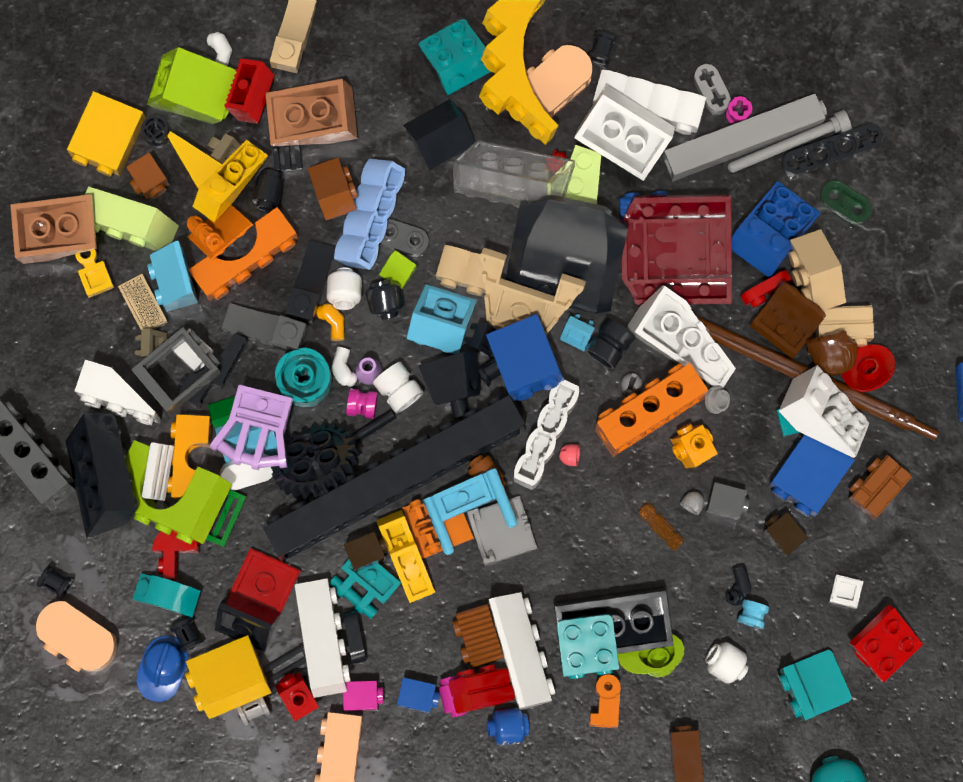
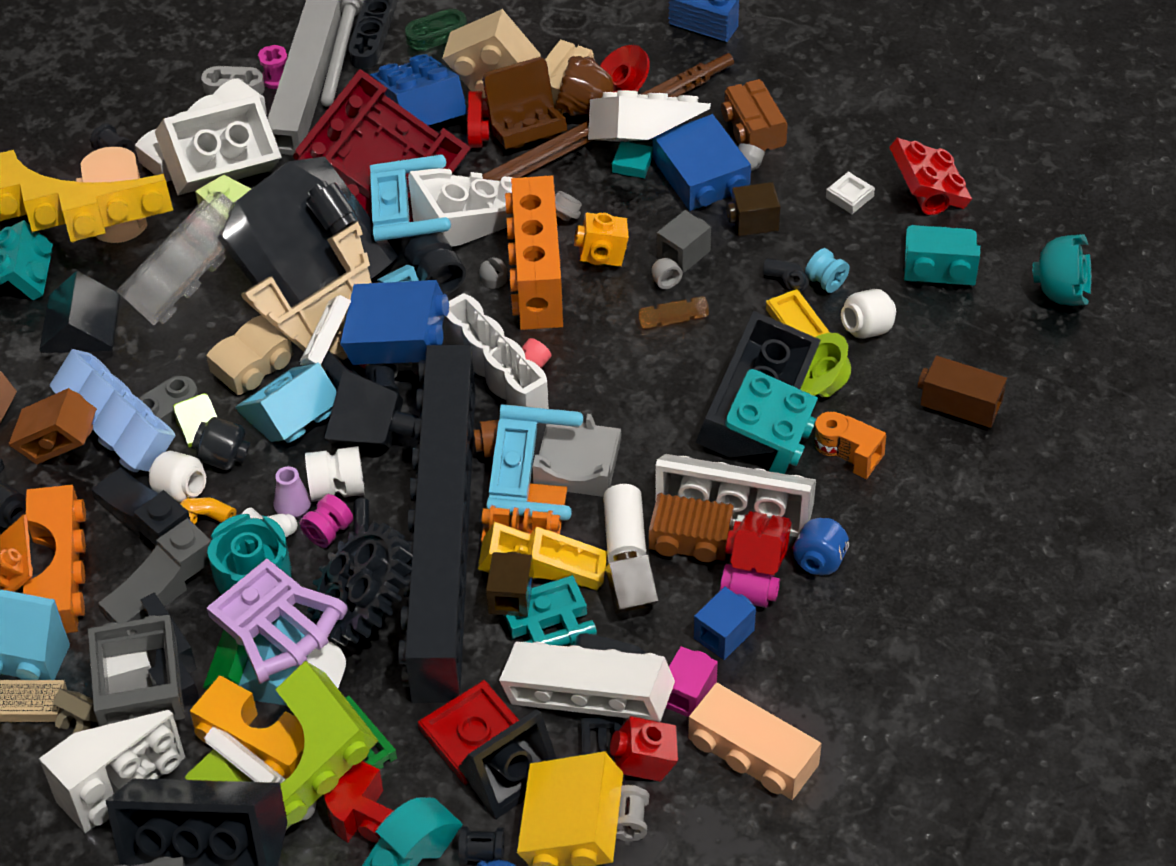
camera: 60 degrees left, 30 degrees down
none -> white tile [300,295,351,366]
none -> black brick [306,181,358,235]
none -> medium azure plate [370,155,451,242]
none -> white brick [603,484,646,563]
none -> brick [605,551,658,614]
none -> light grey hinge [738,143,765,171]
none -> yellow tile [766,289,830,337]

